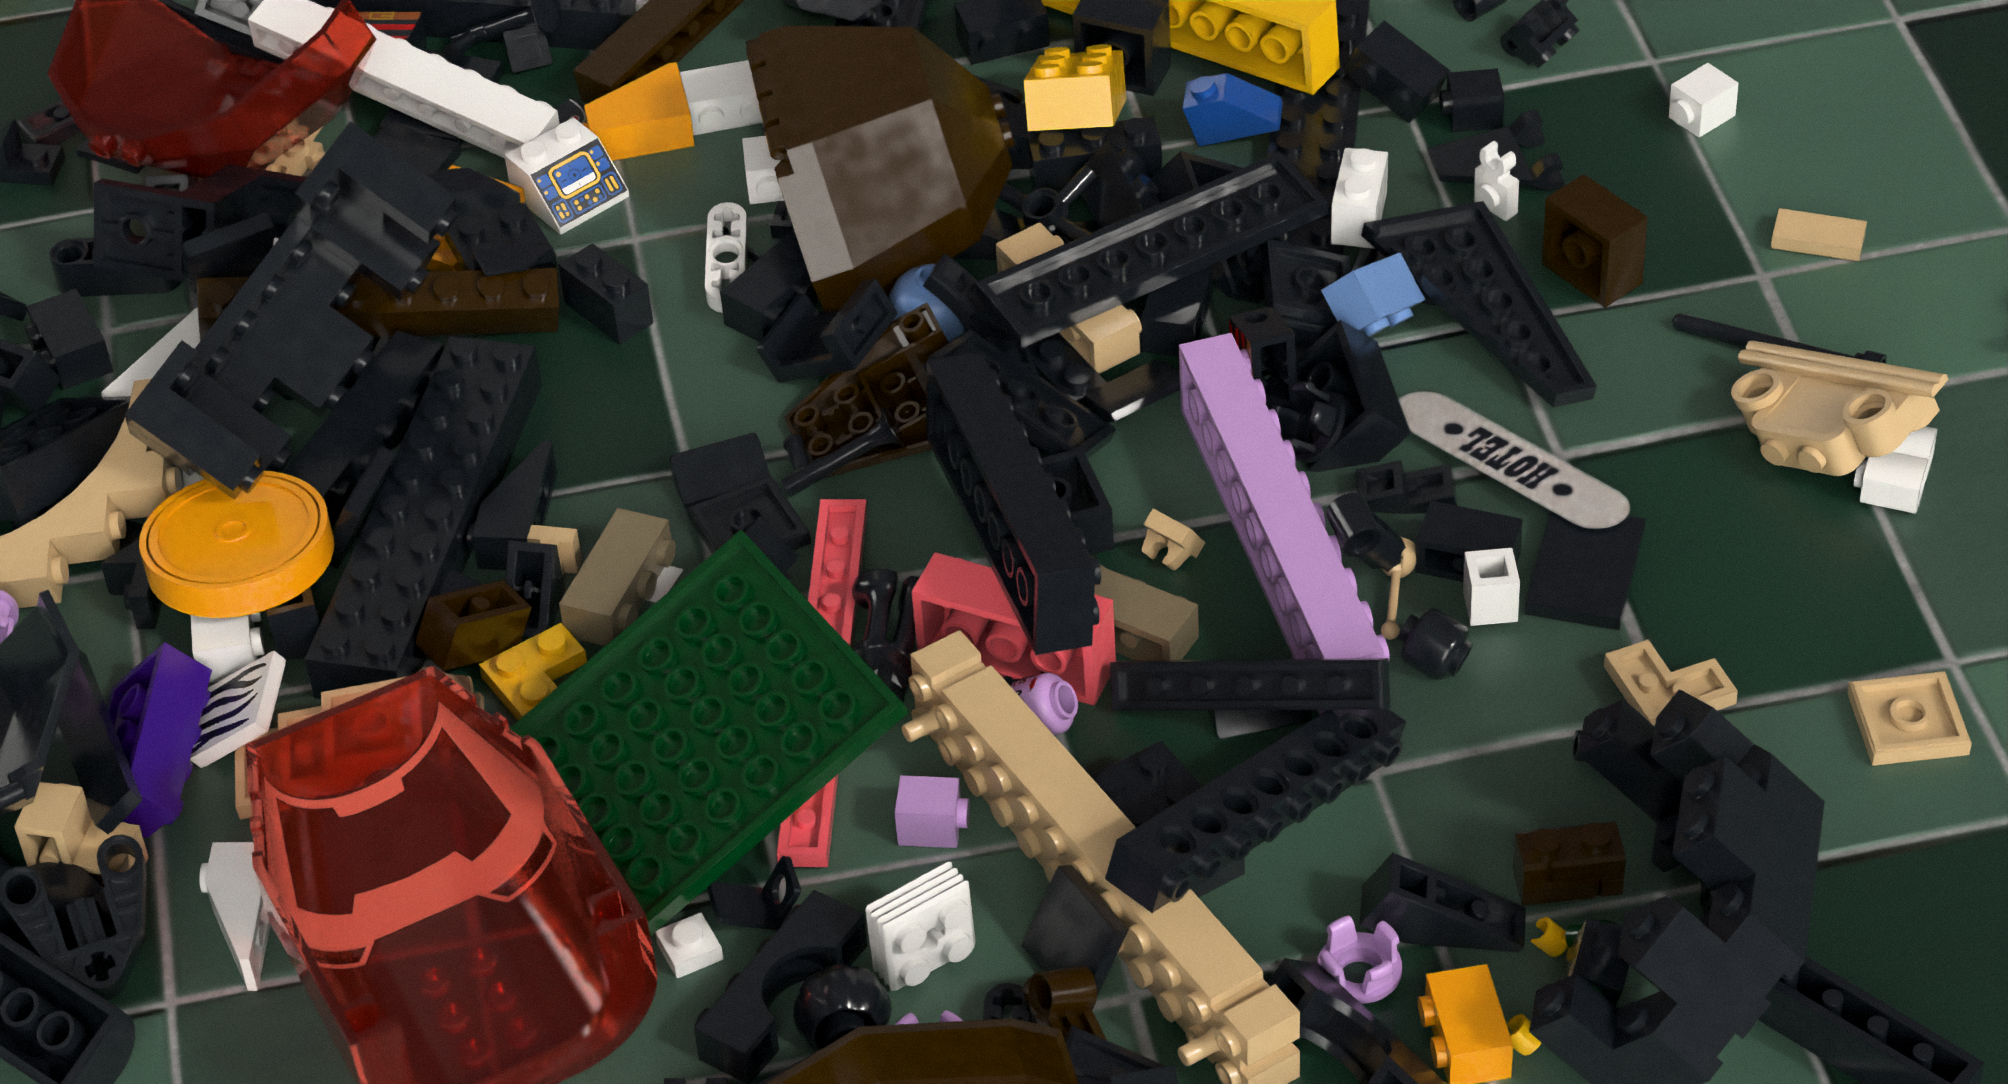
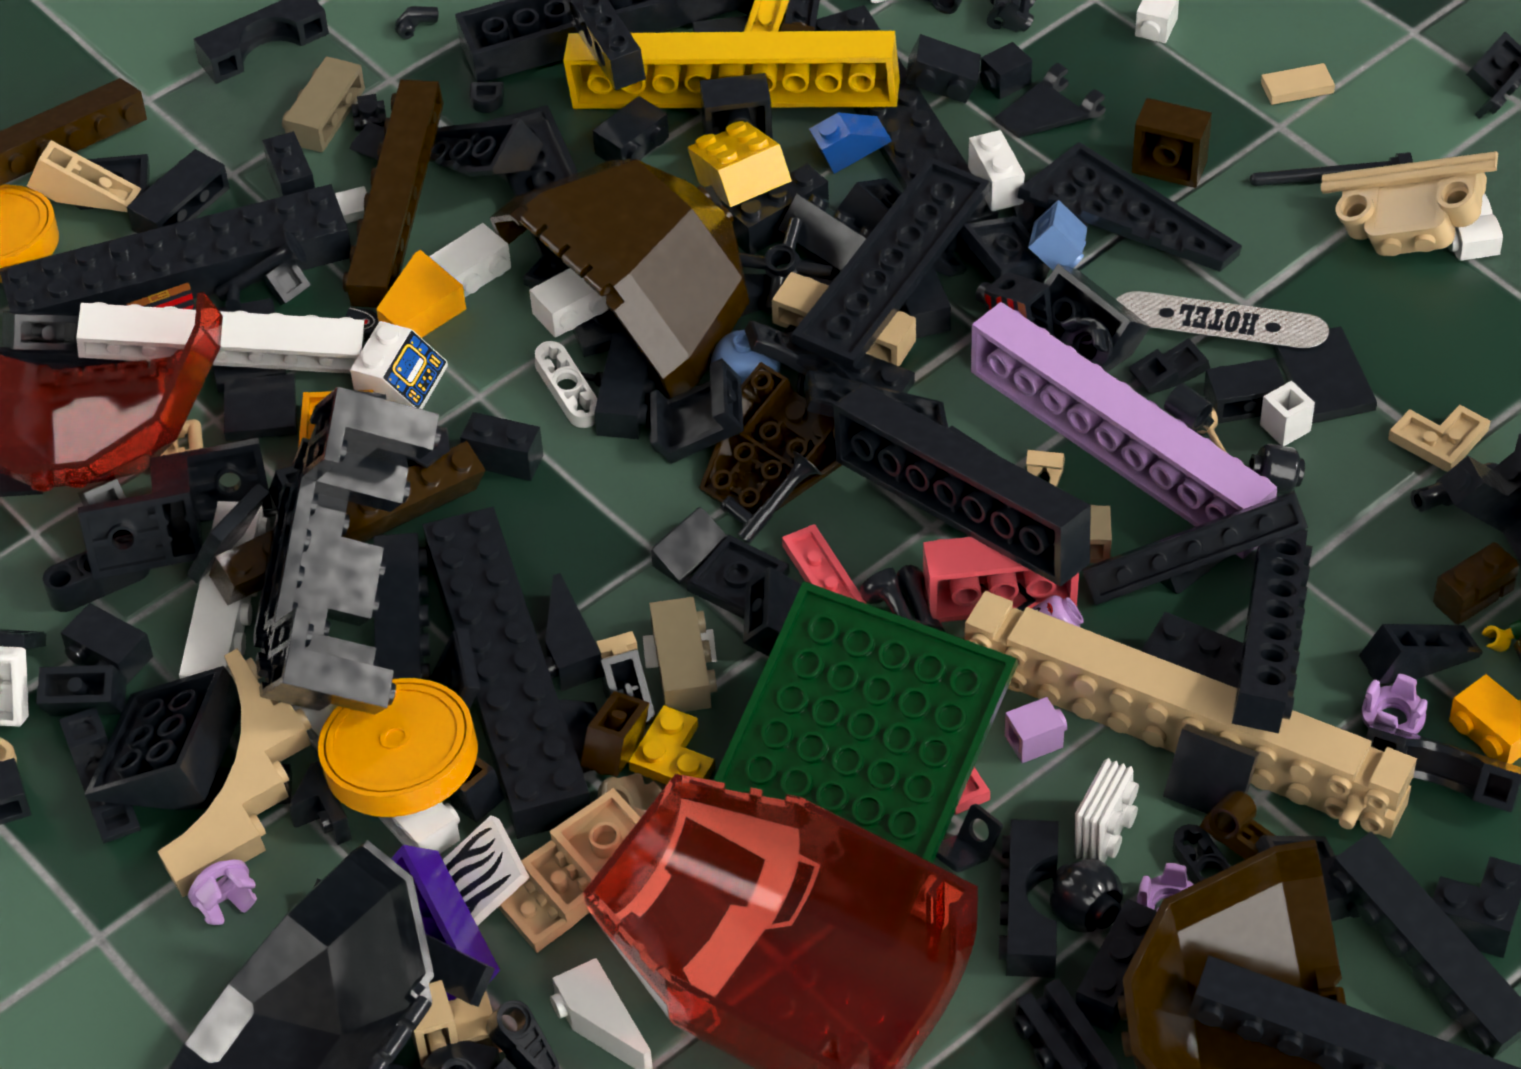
camera: 30 degrees left, 5 degrees up
black slope [1085,360,1180,423] -> none
white plate [1474,141,1519,221] -> none

